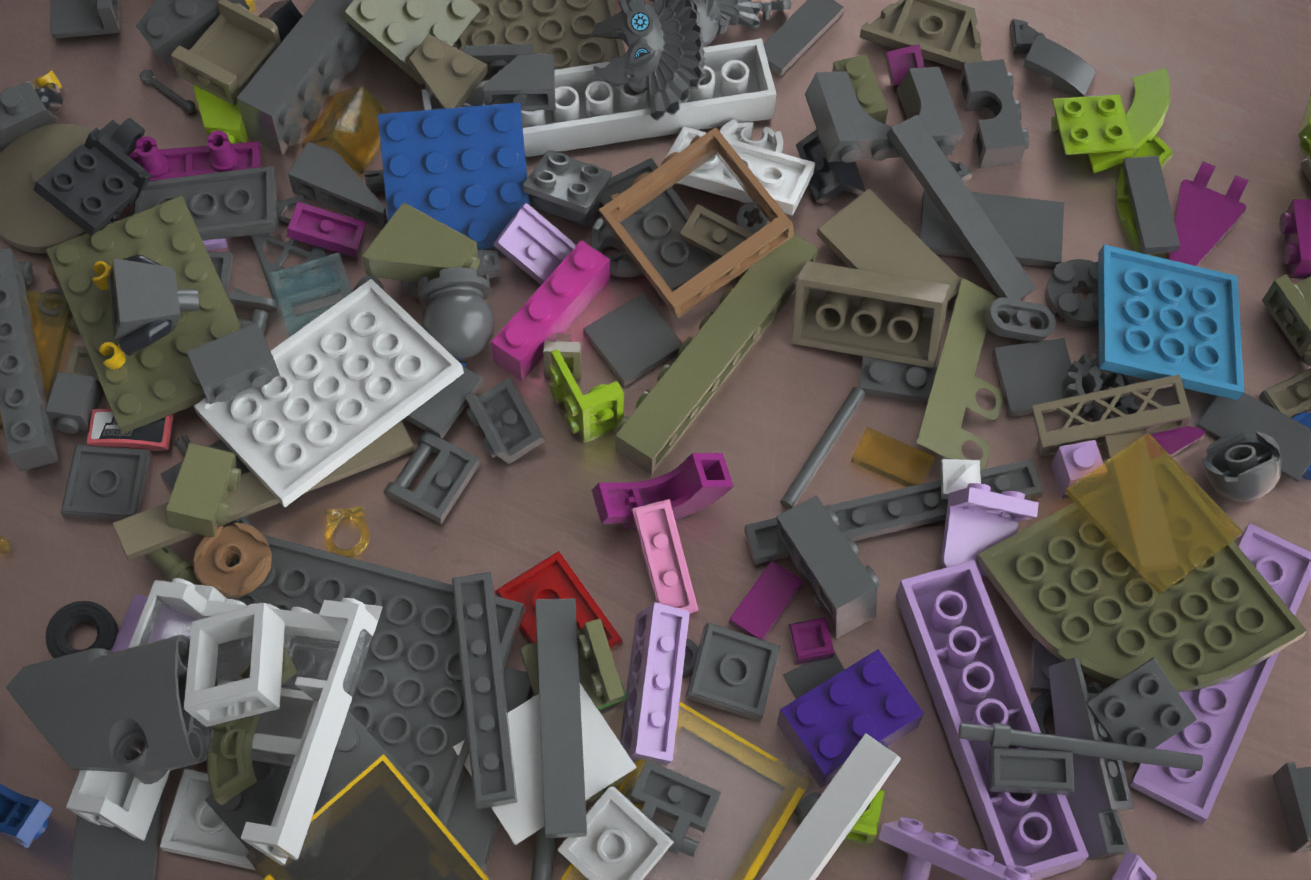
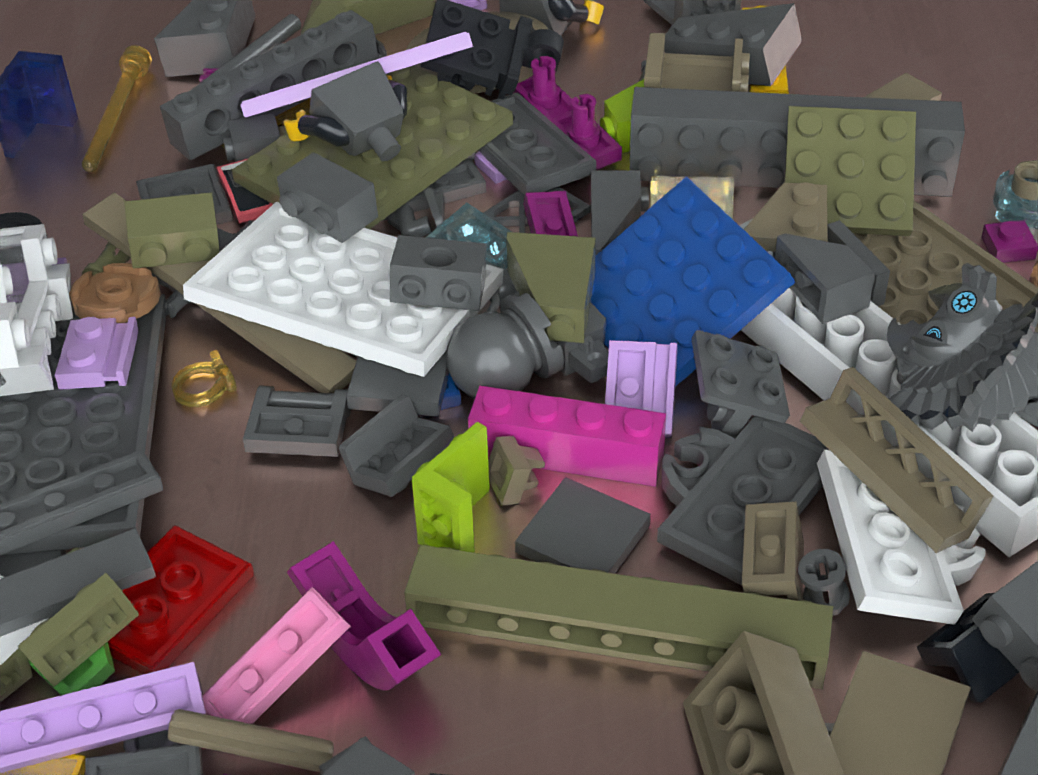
camera: 70 degrees right, 20 degrees down
medium nougat window [599,127,794,319] -> none
none -> lavender plate [55,317,139,389]
none -> dark tan axle [167,709,334,772]
none -> lavender tile [240,32,473,118]
none -> dark grey brick [390,235,487,311]
none -> dark tan fence [800,367,994,553]

